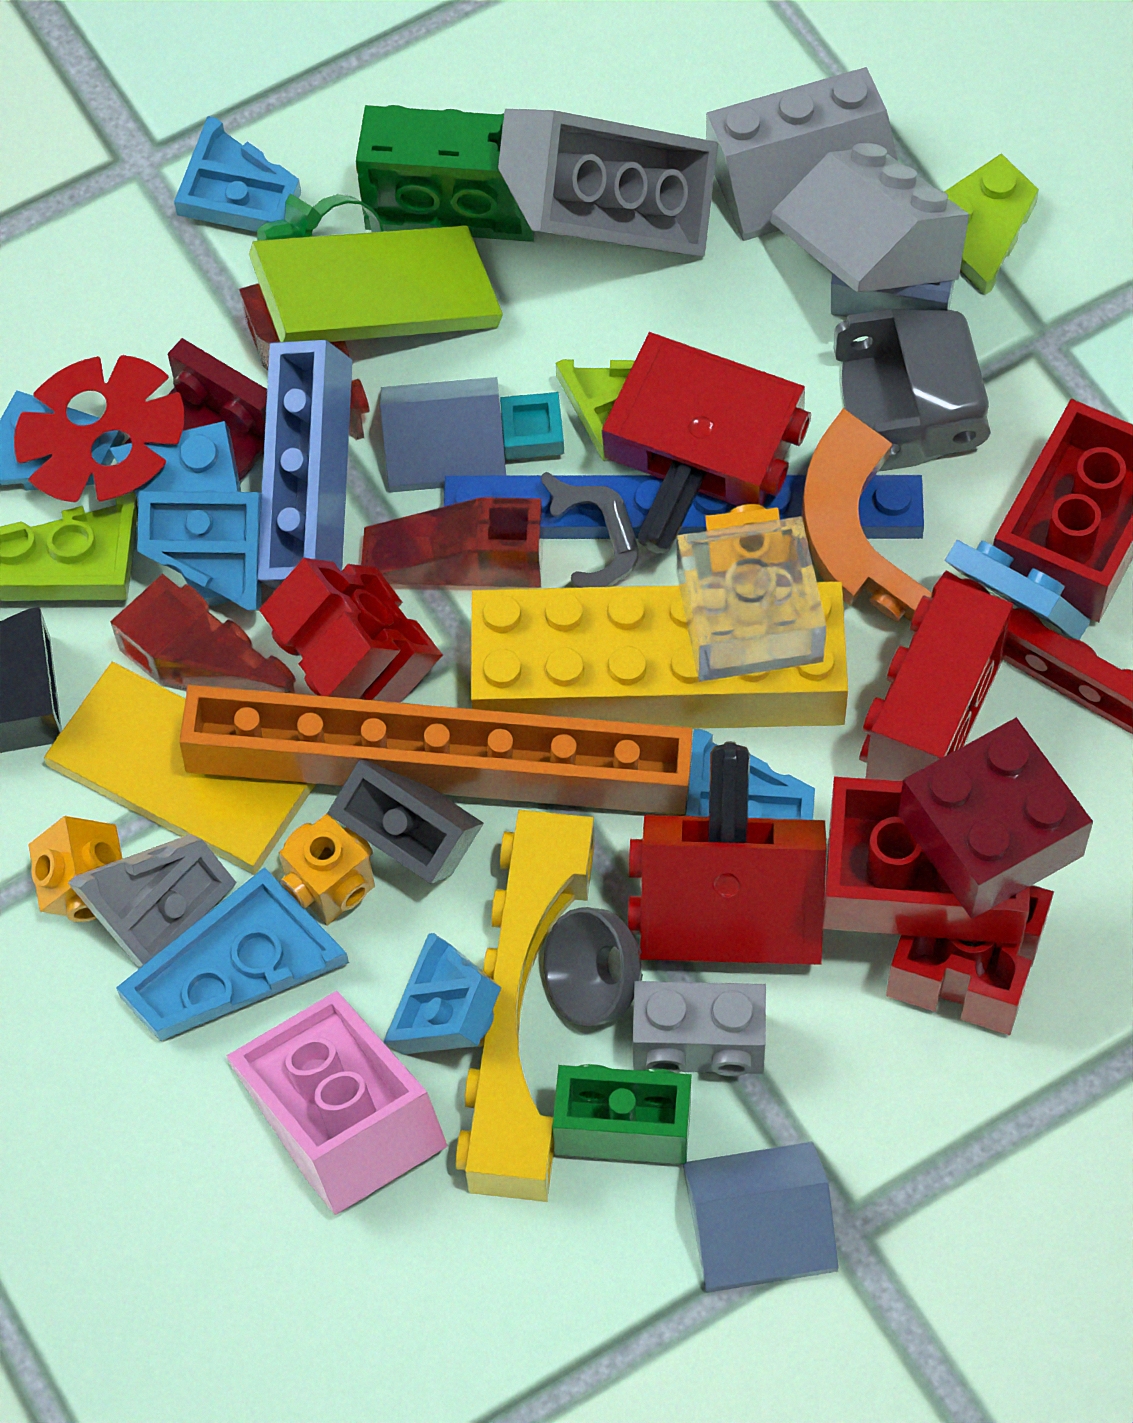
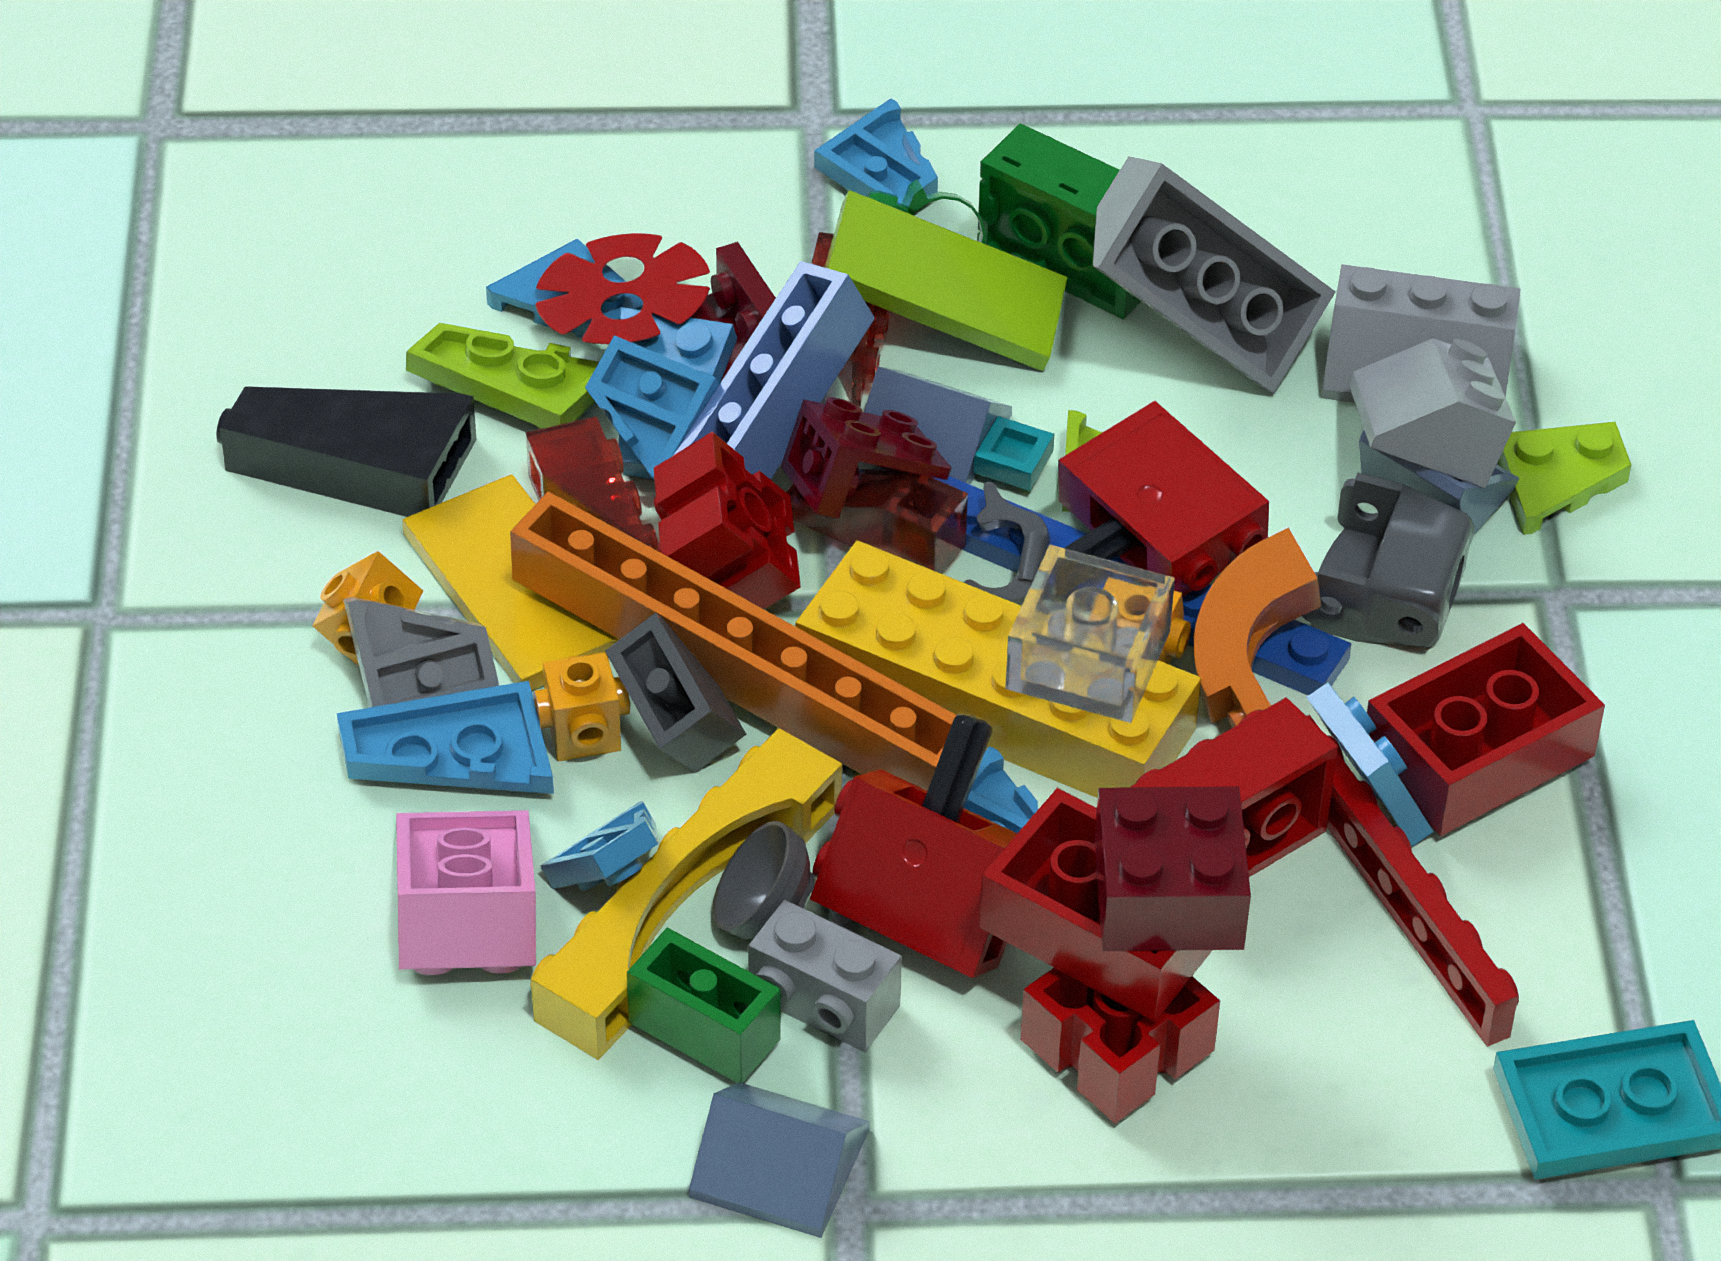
camera: 25 degrees right, 15 degrees down
none -> dark red bracket [780,397,952,519]

